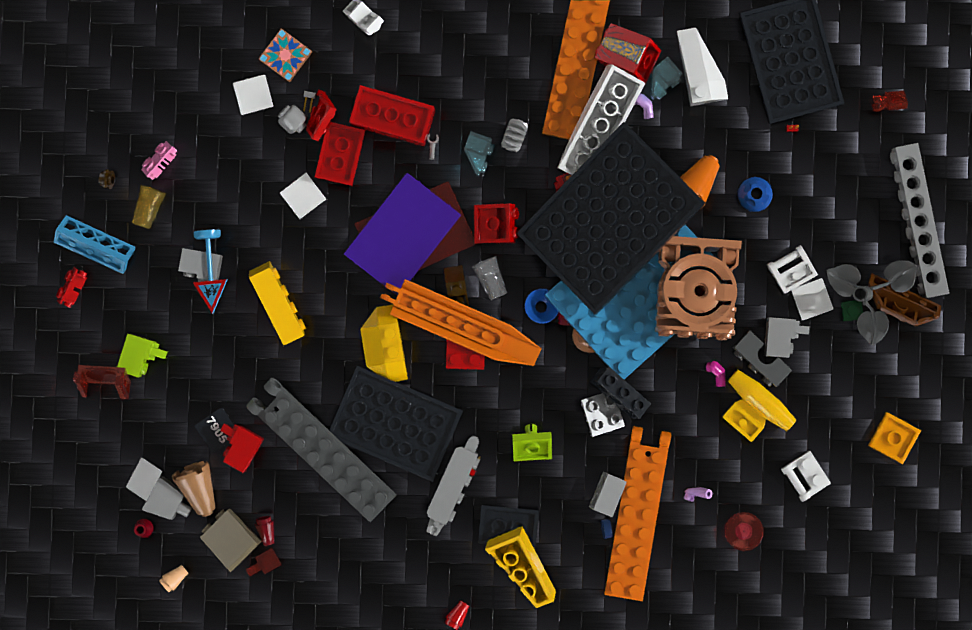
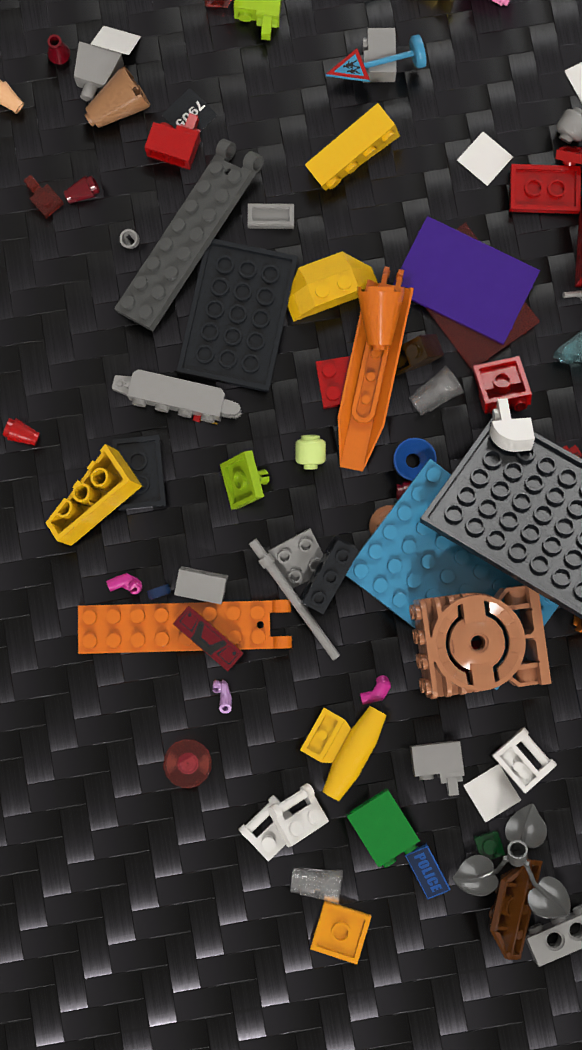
camera: 80 degrees right, 5 degrees down
dark tan slope [200,509,262,572] -> none
dark grey arch [732,331,792,387] -> none
none -> dark pink arm [106,573,142,594]
none -> light grey hinge [120,229,140,249]
none -> dark red tile [173,606,244,672]
none -> light grey tile [248,203,294,229]
none -> light grey bar [249,538,340,660]
none -> white plate [268,783,329,847]
none -> clear plant [290,868,343,905]
none -> yellowish green head [295,435,326,469]
none -> green panel [346,788,420,868]
none -> orange cone [357,286,405,350]
none -> slope [405,843,451,899]
none -> white brick [489,398,535,452]

